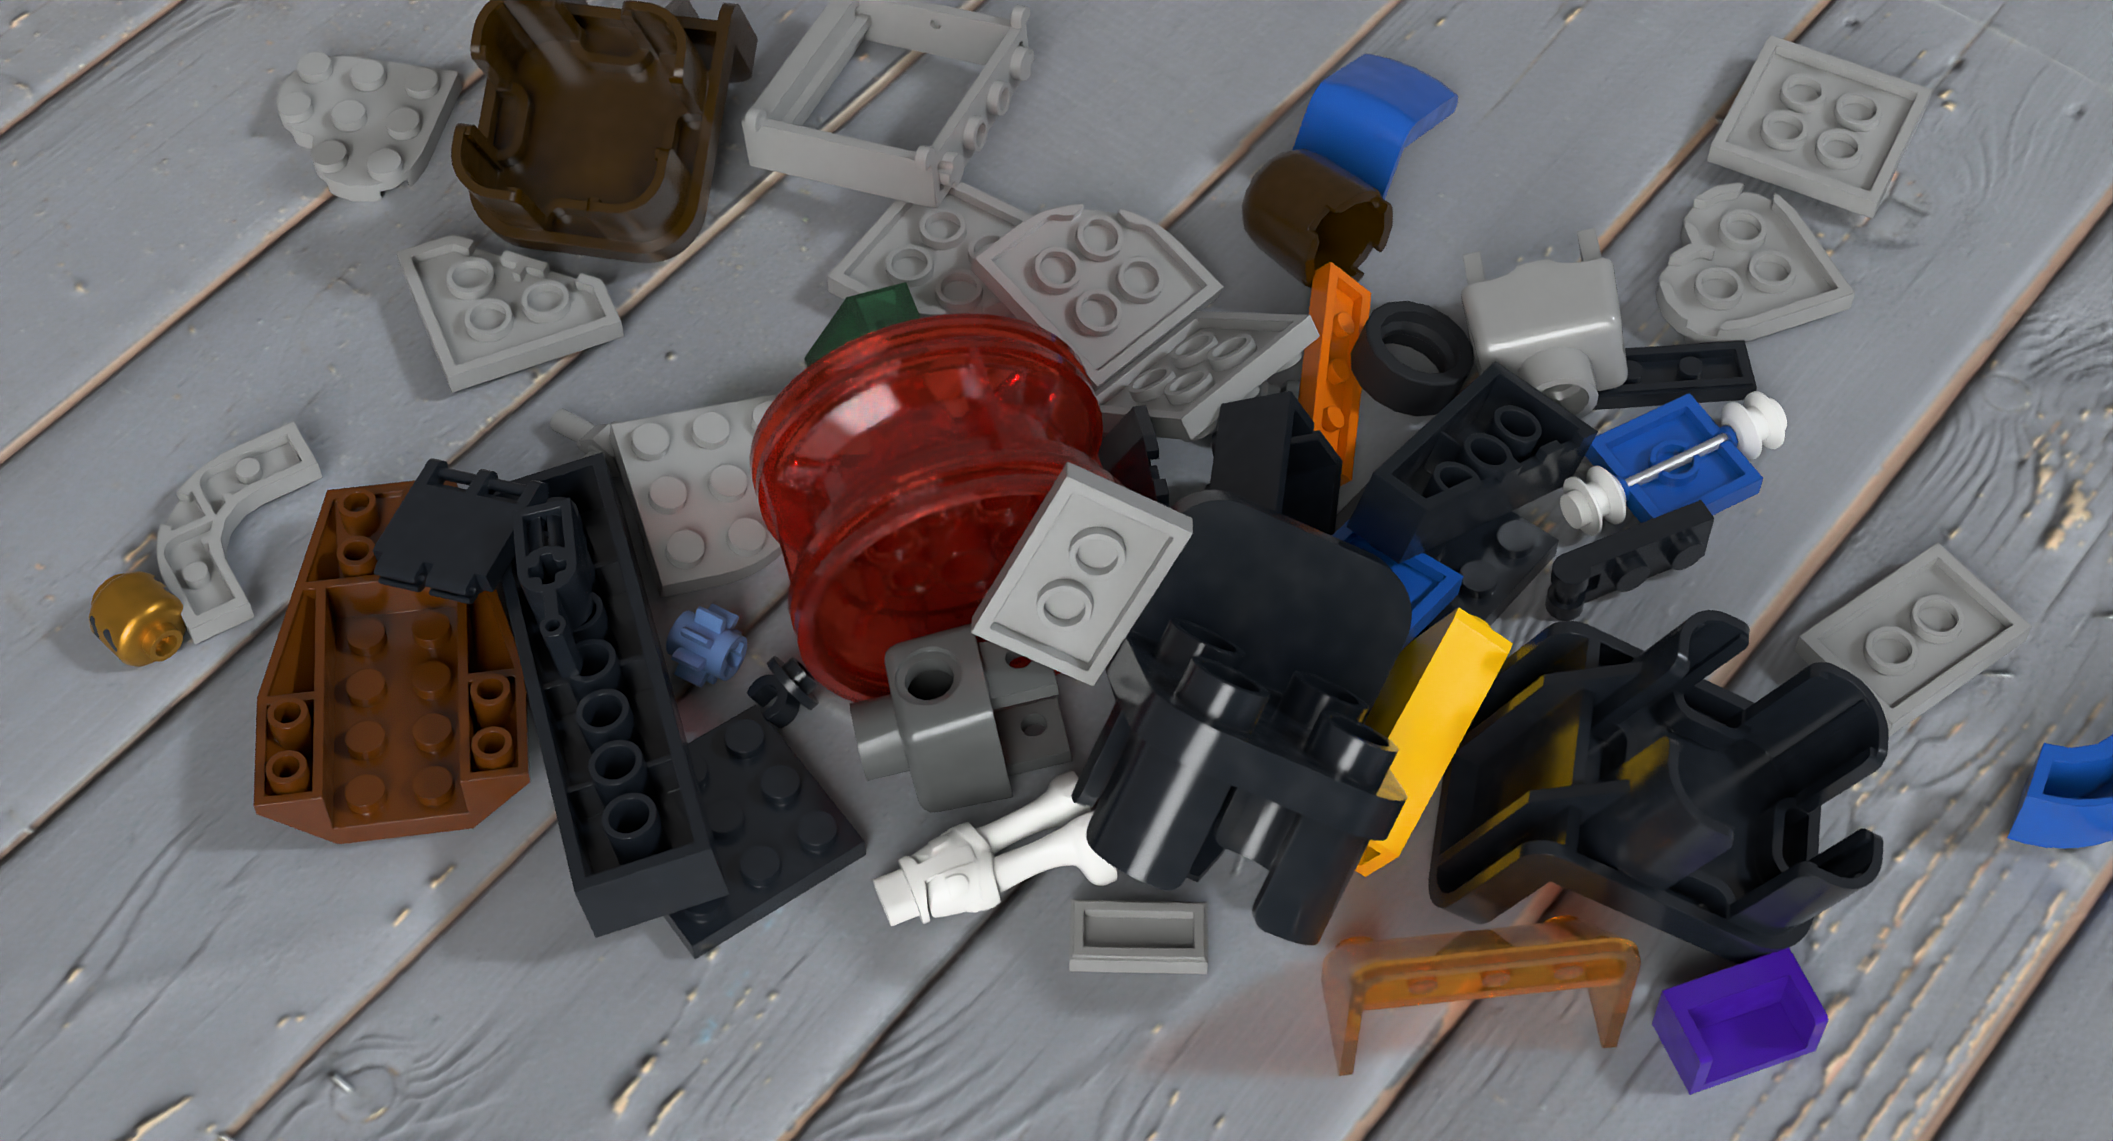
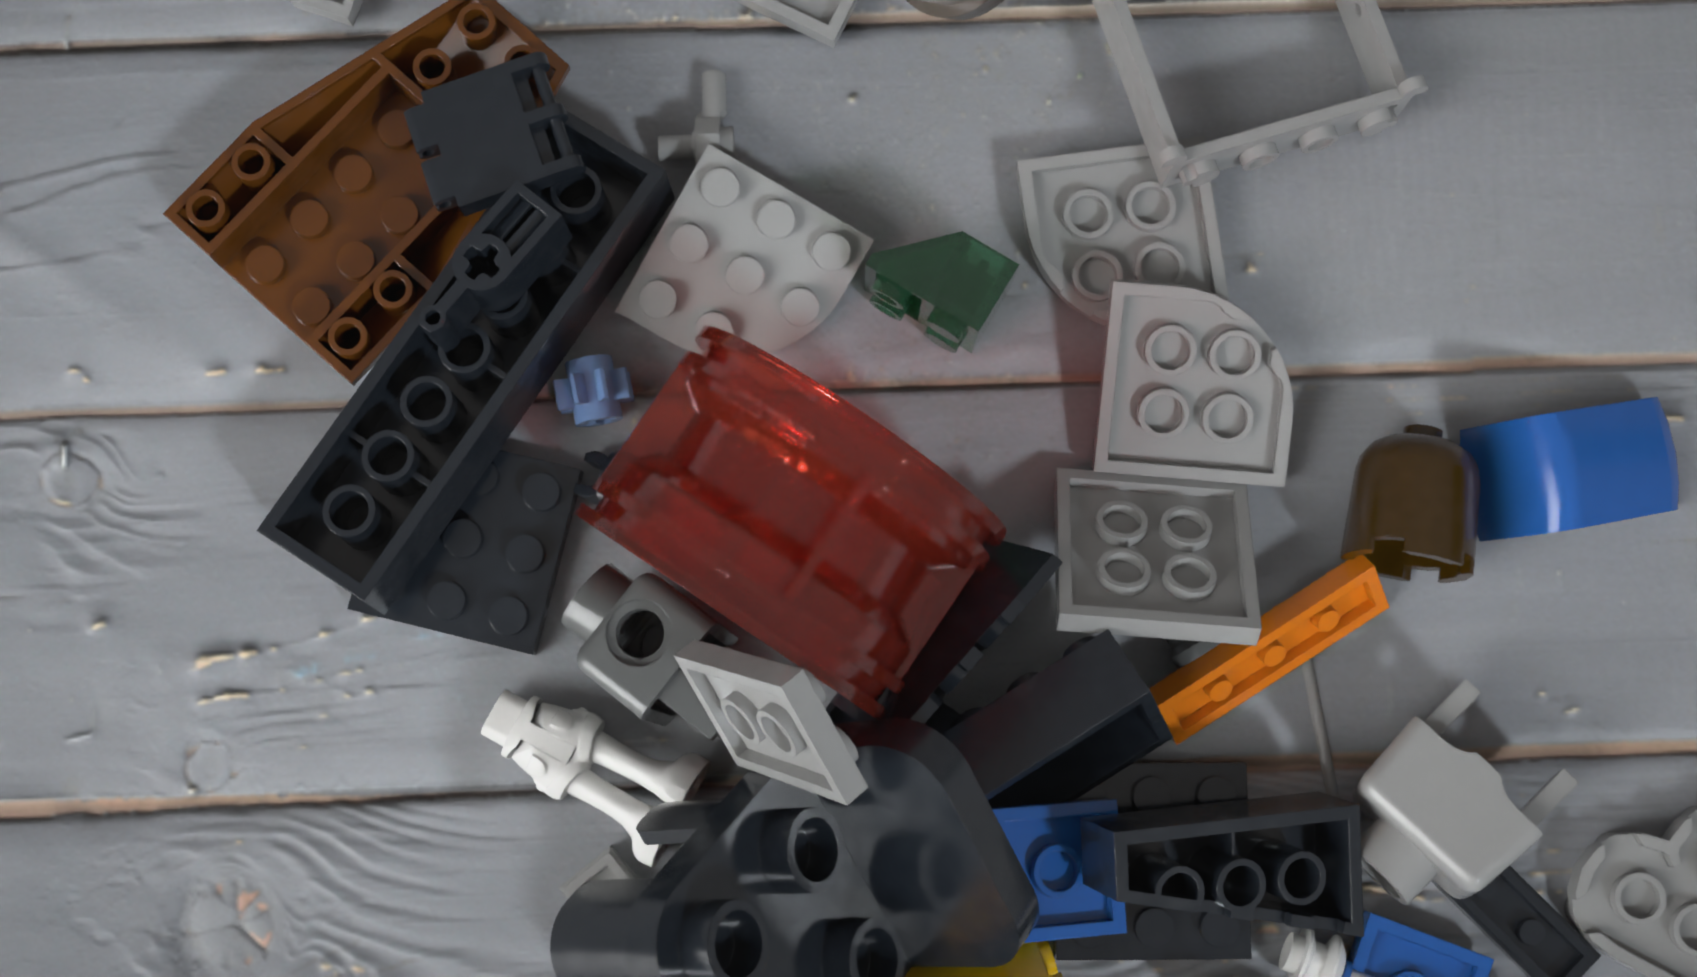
camera: 50 degrees right, 30 degrees up
black tyre [1351,301,1474,417] -> none

